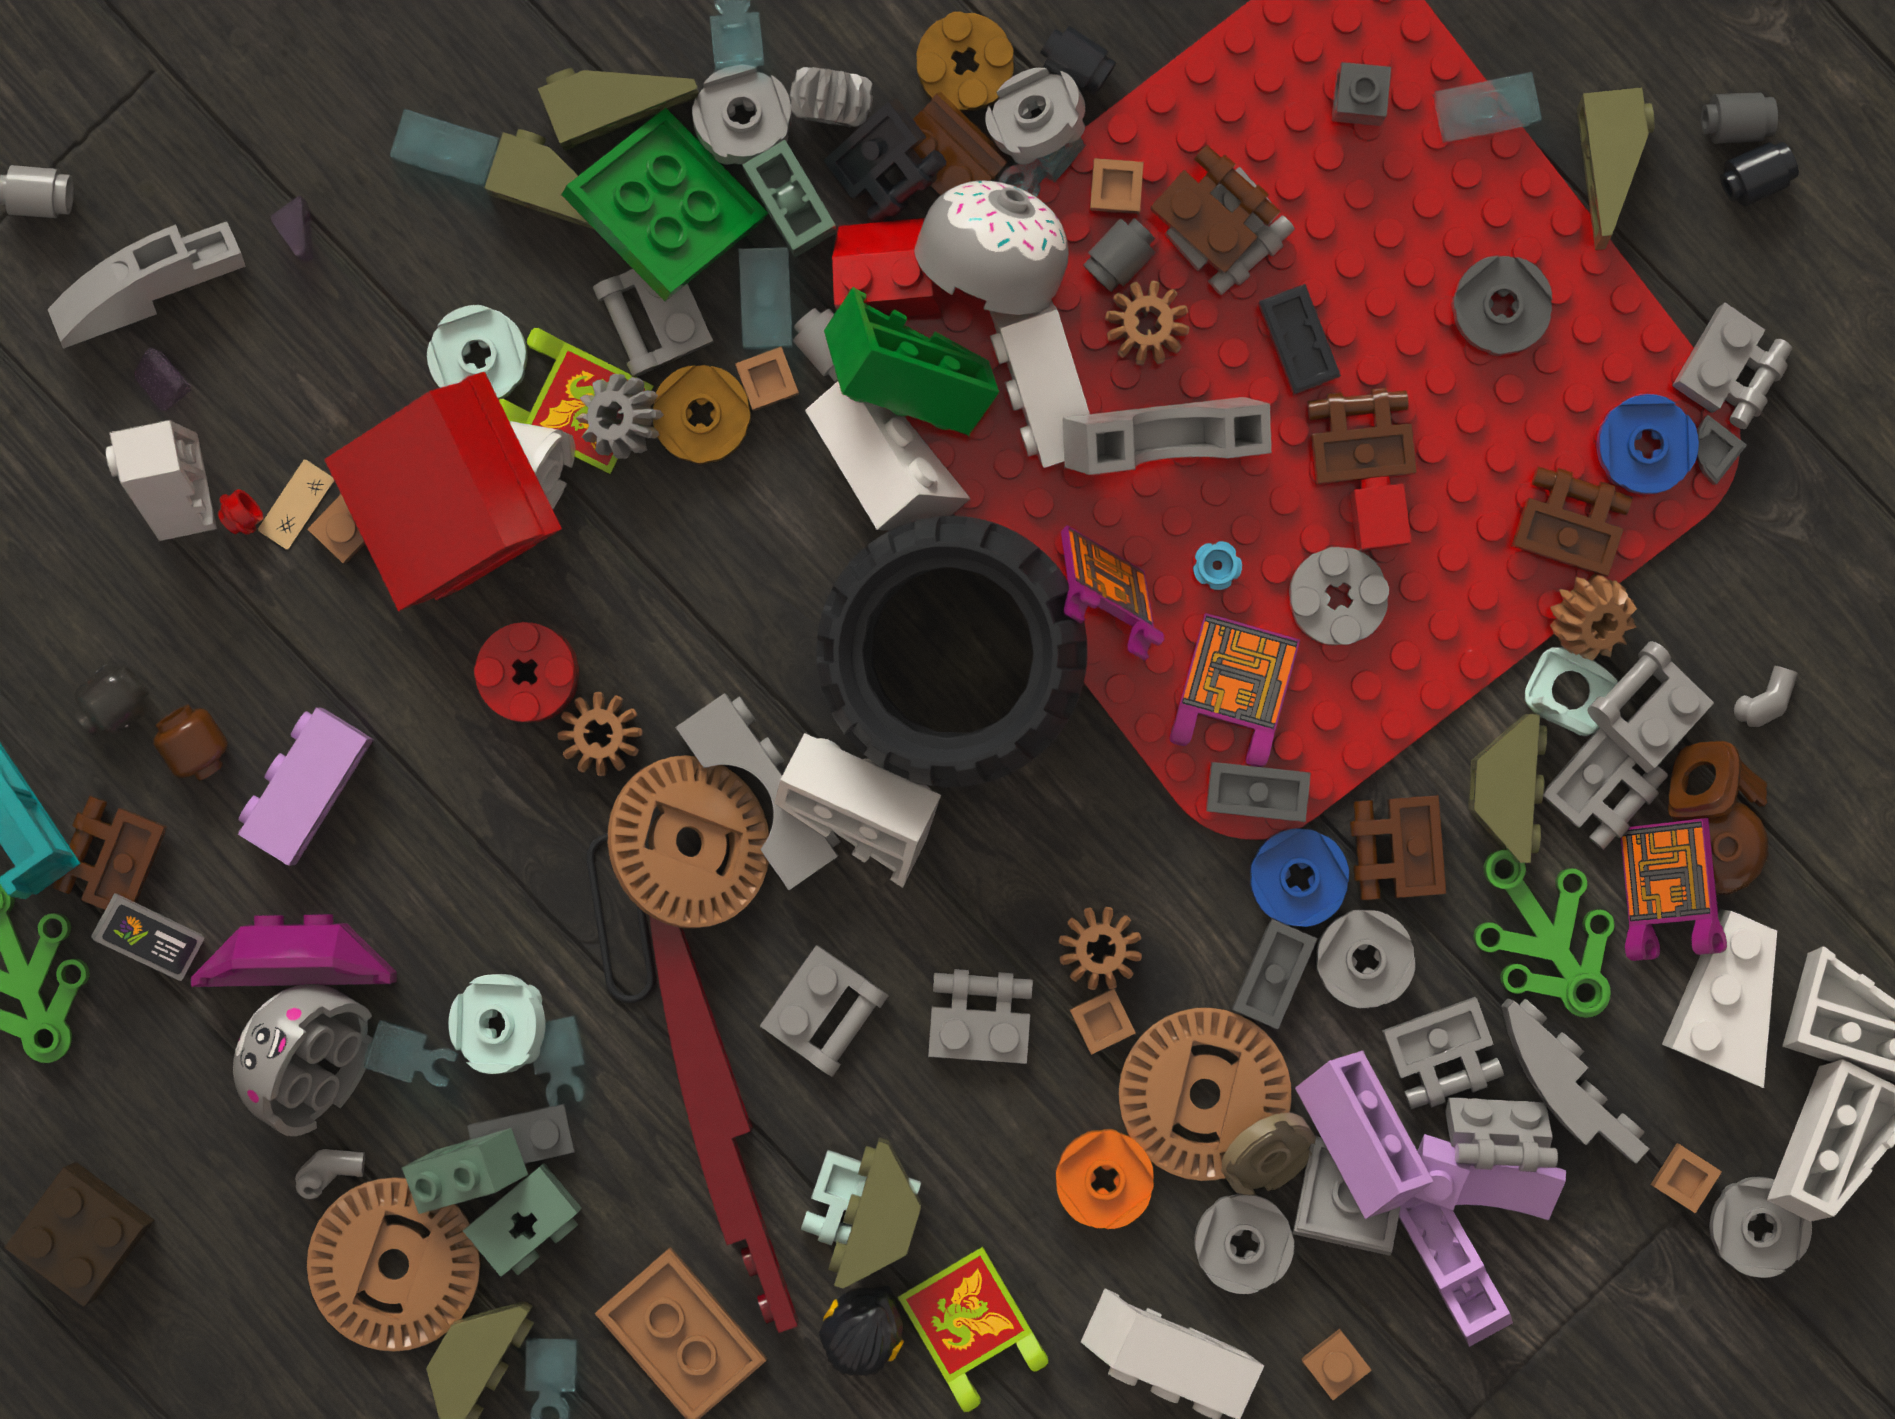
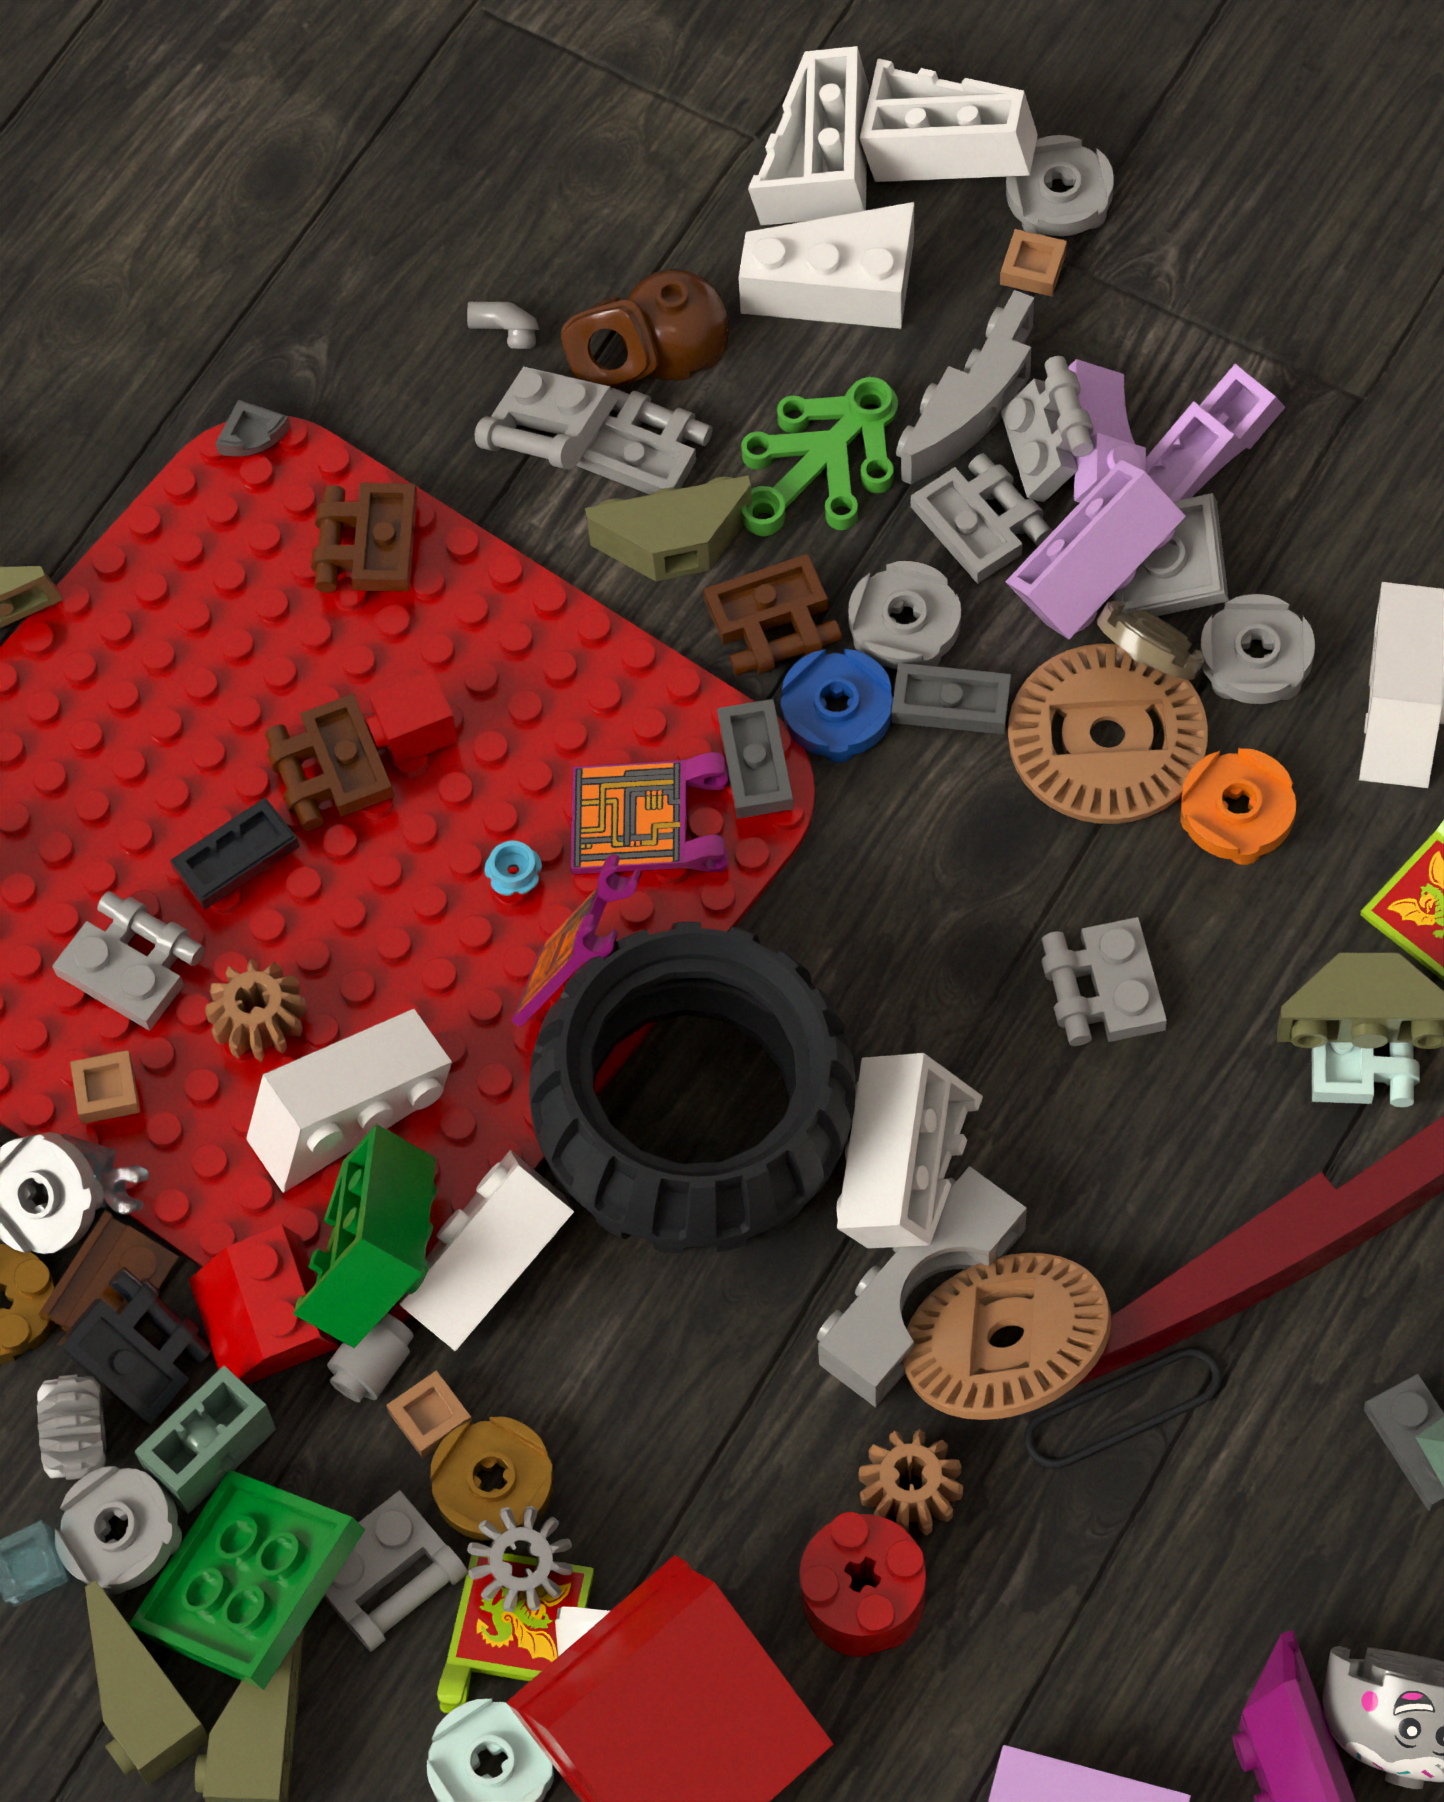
camera: 100 degrees left, 25 degrees down
clear light blue plate [364,1019,458,1087] -> none
light aqua plate [448,974,545,1074] -> none
clear light blue plate [533,1015,585,1107] -> none
clear light blue plate [739,247,793,349] -> none
light grey plate [760,945,889,1077] -> none
light grey cylinder [914,181,1069,315] -> none
medium nougat gear [1059,906,1142,990] -> none
light grey arch [1062,397,1272,475] -> none
medium nougat plate [1069,989,1136,1055] -> none
dark grey brick [1083,218,1156,292] -> none
reddish brown plate [1150,145,1281,276] -> none
light grey plate [1289,547,1389,645] -> none
medium nougat plate [1301,1329,1372,1400] -> none
dark grey plate [1451,255,1553,356] -> none
light aqua piece [1525,647,1618,736] -> none
medium nougat gear [1550,573,1637,661] -> none
blue plate [1596,394,1699,495] -> none
flag [1621,818,1727,961] -> none
light grey plate [1672,303,1792,429] -> none

